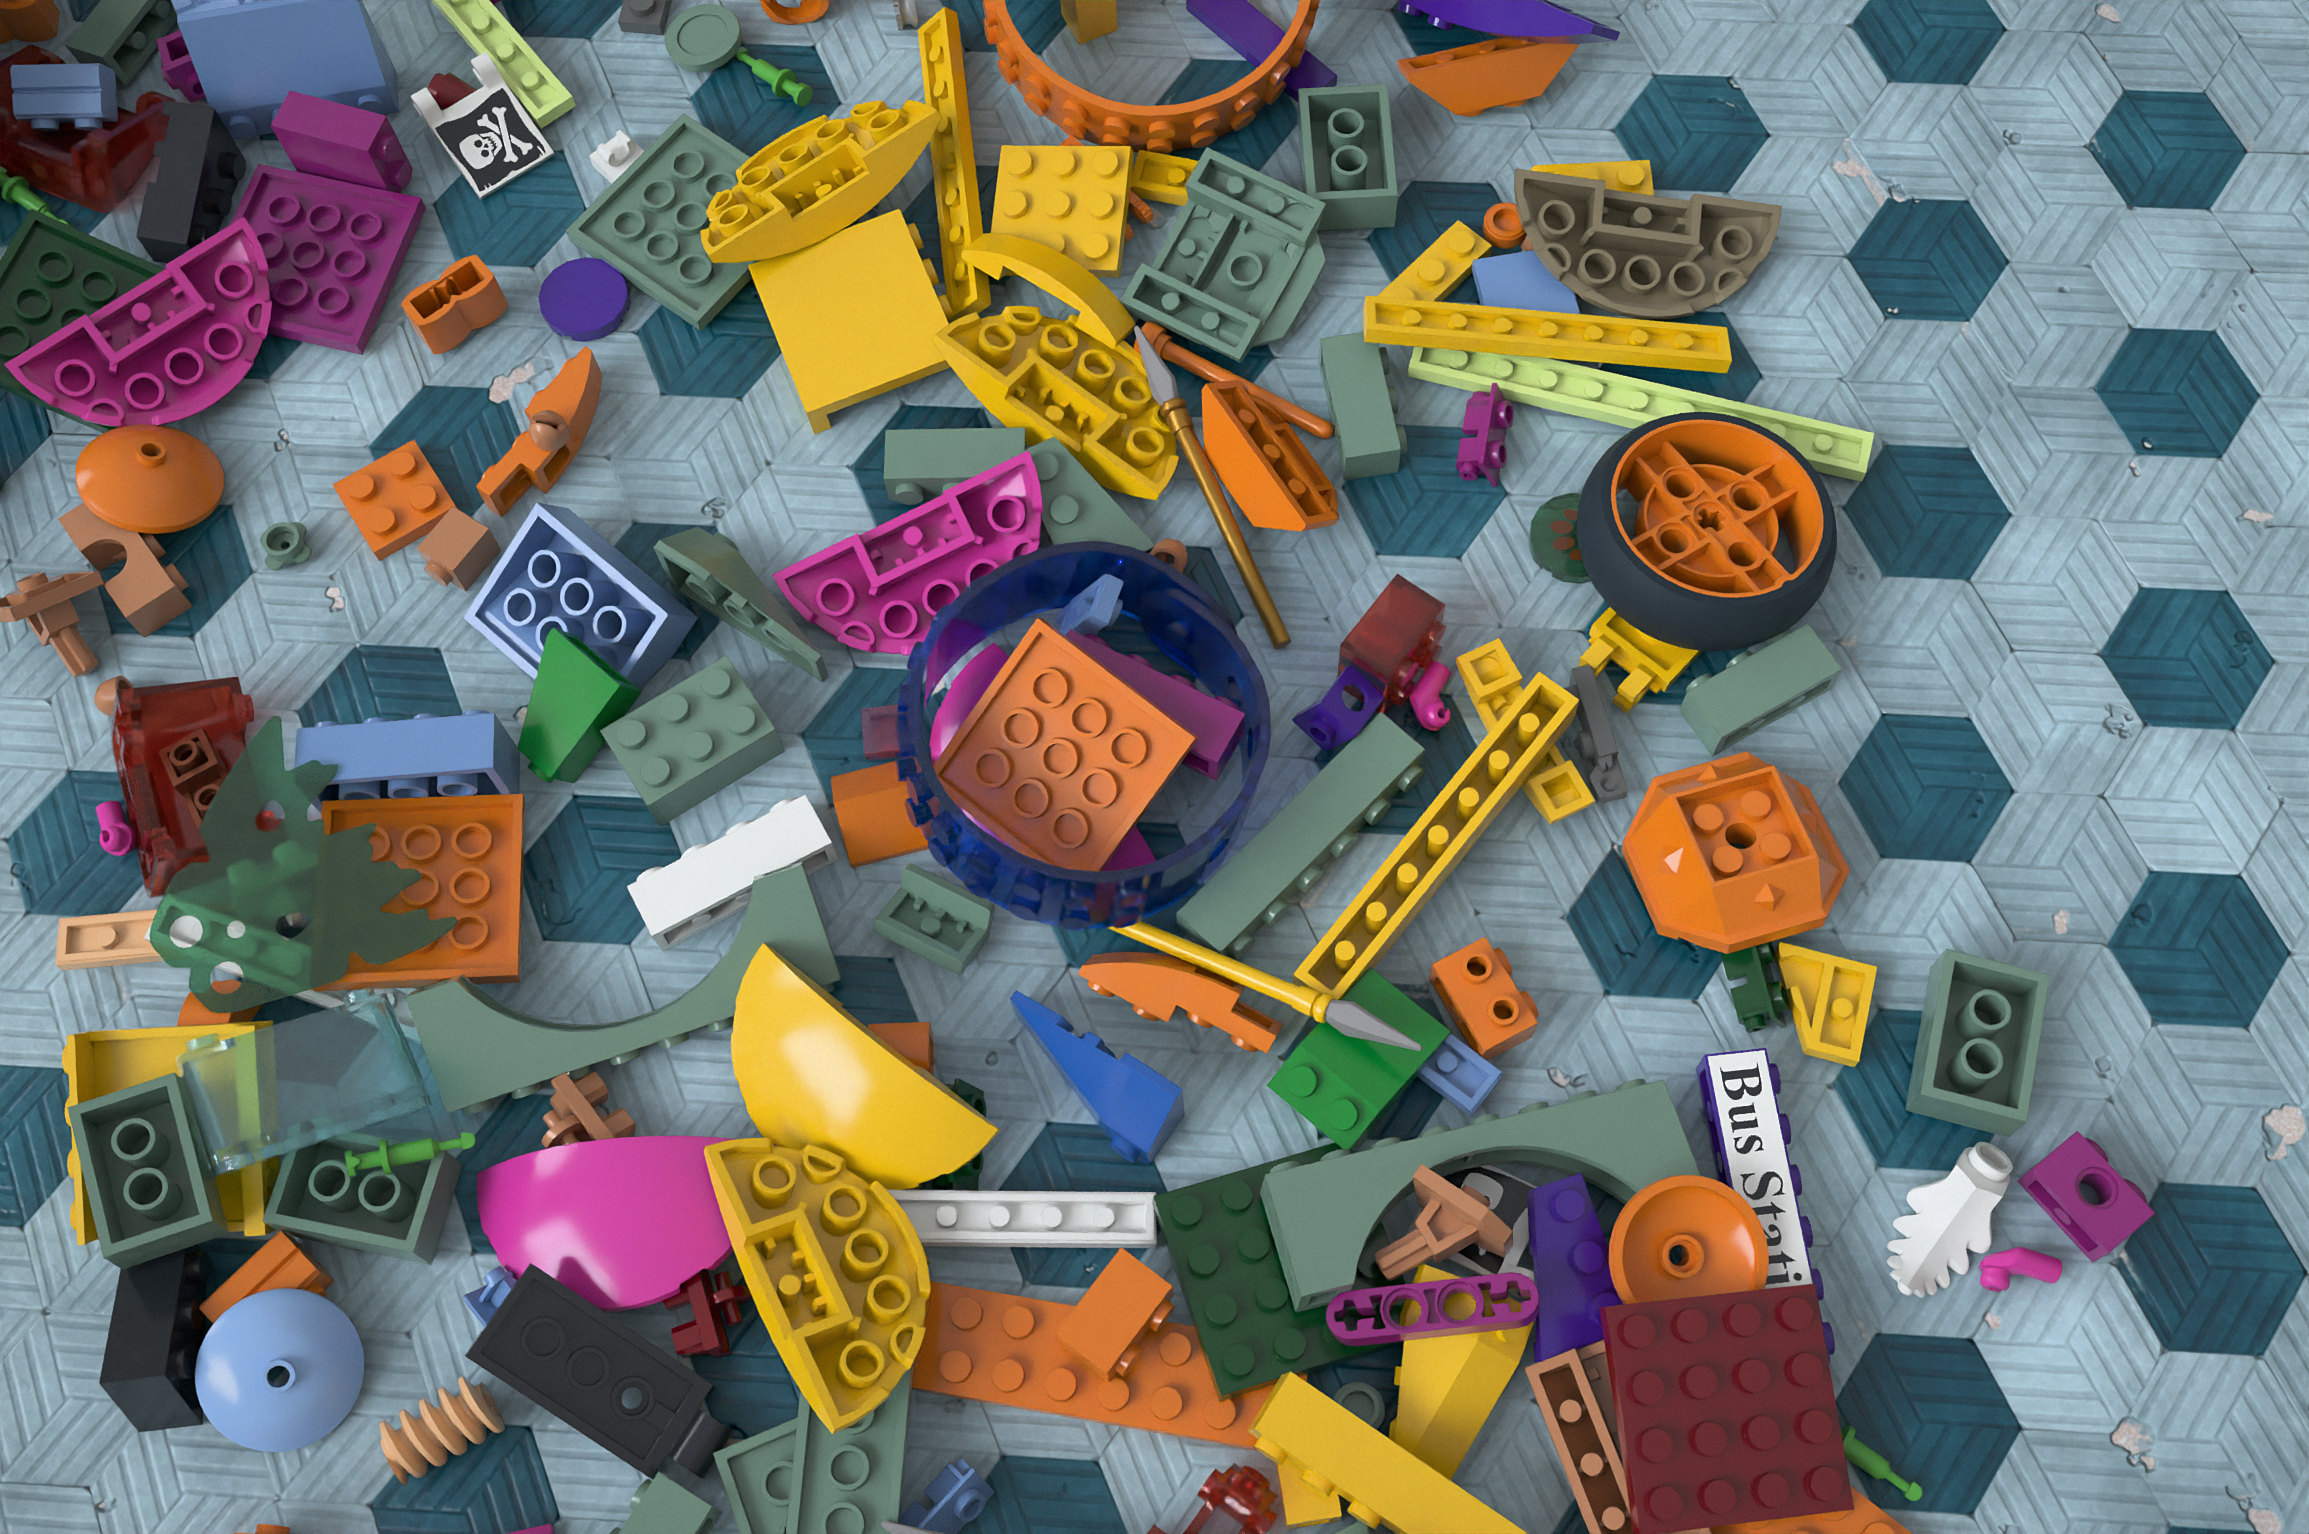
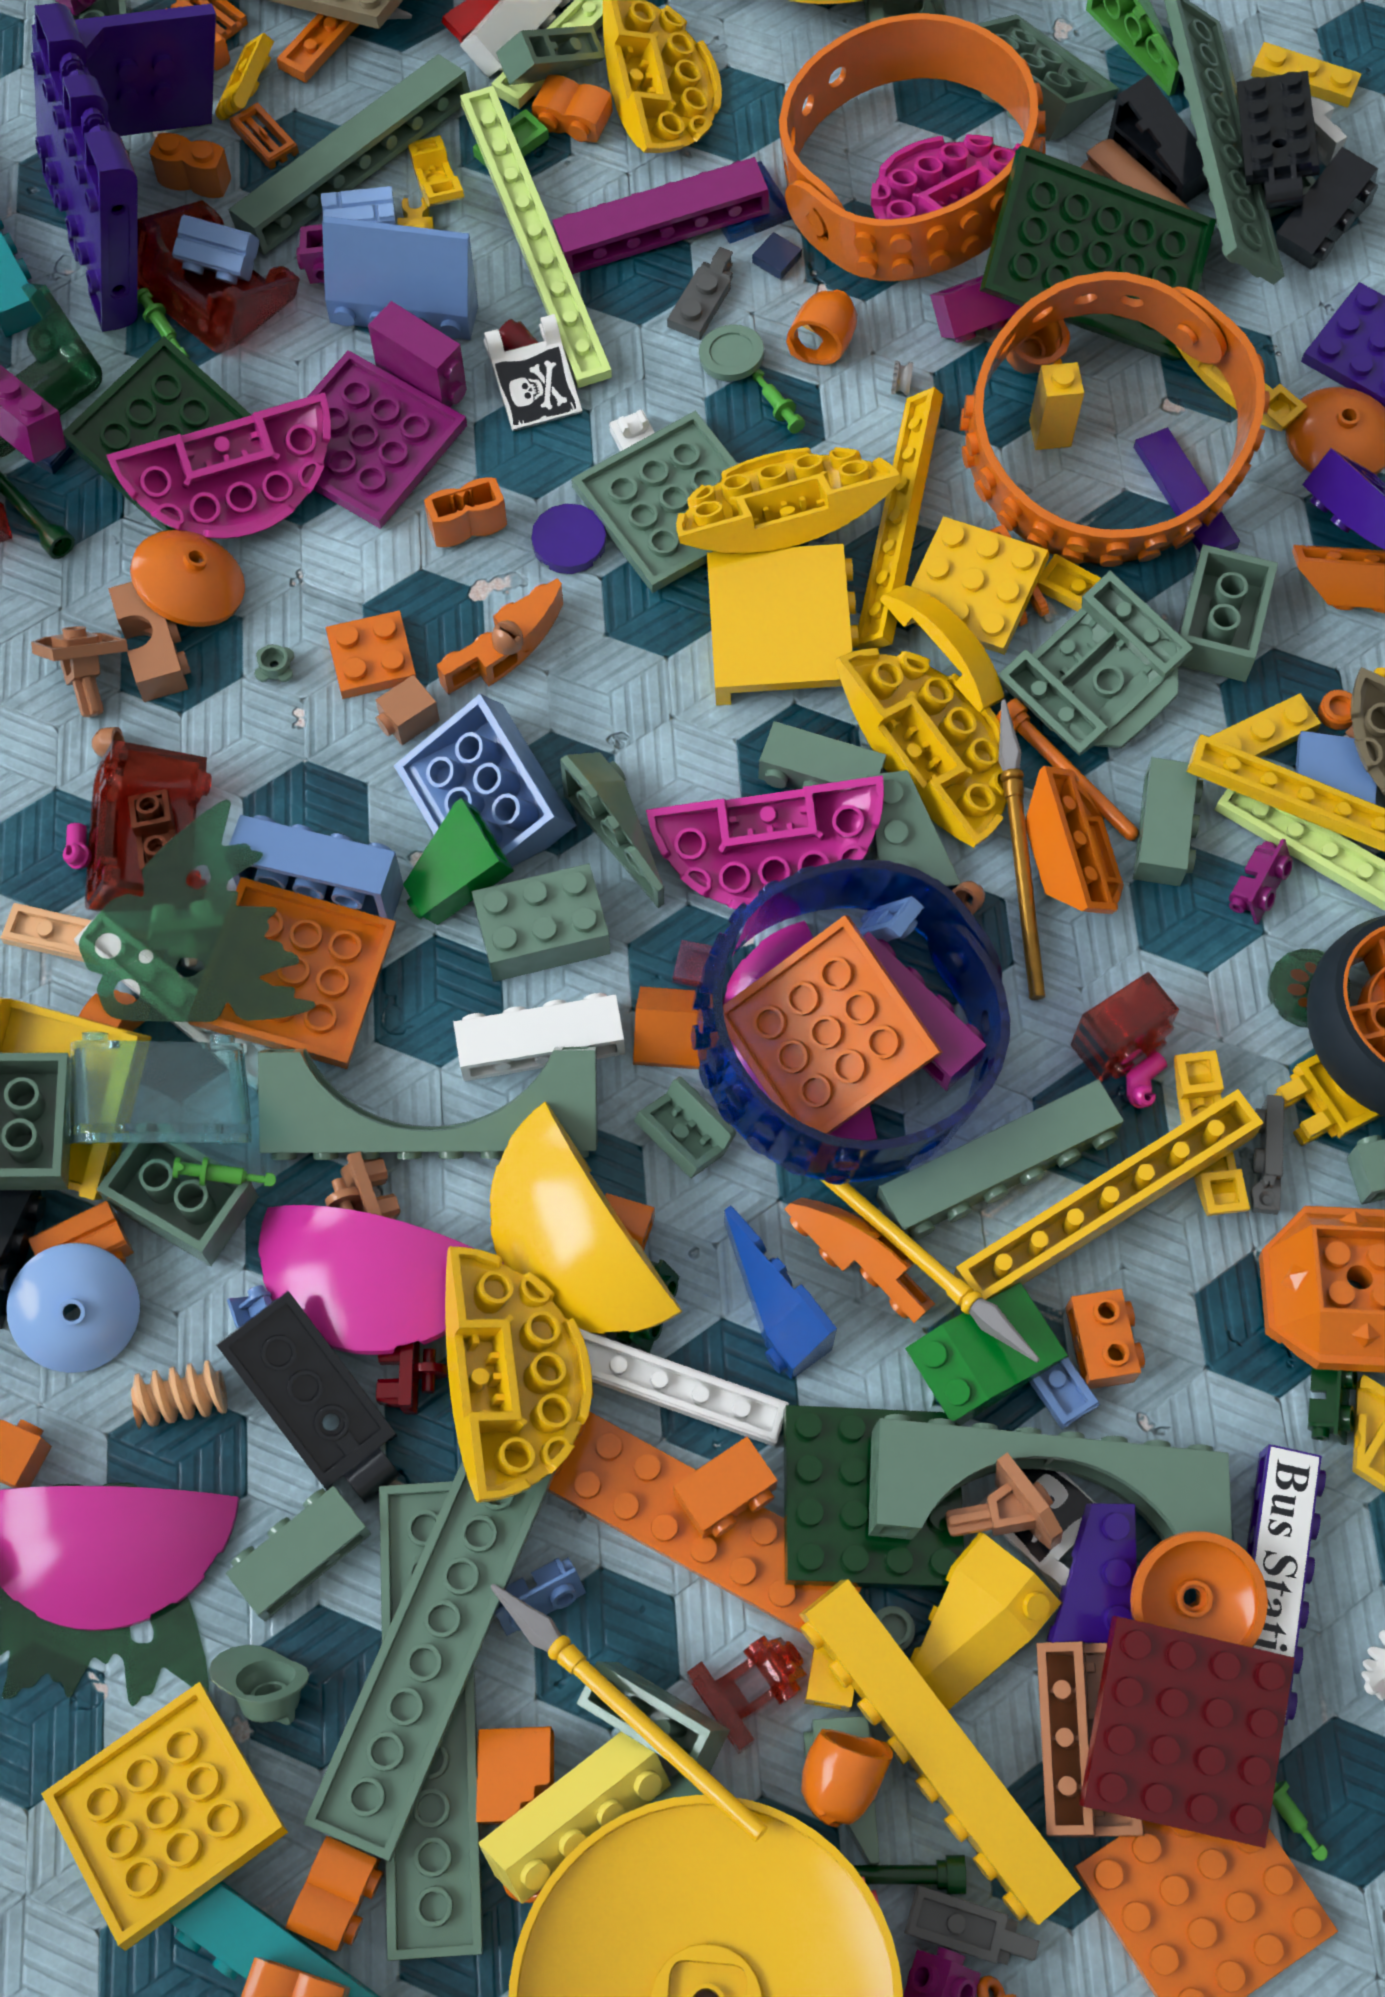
camera: 15 degrees right, 0 degrees up
black wedge [136,100,246,264] -> none
dark purple bracket [1292,666,1384,751] -> none
magenta beam [1326,1272,1540,1346] -> none

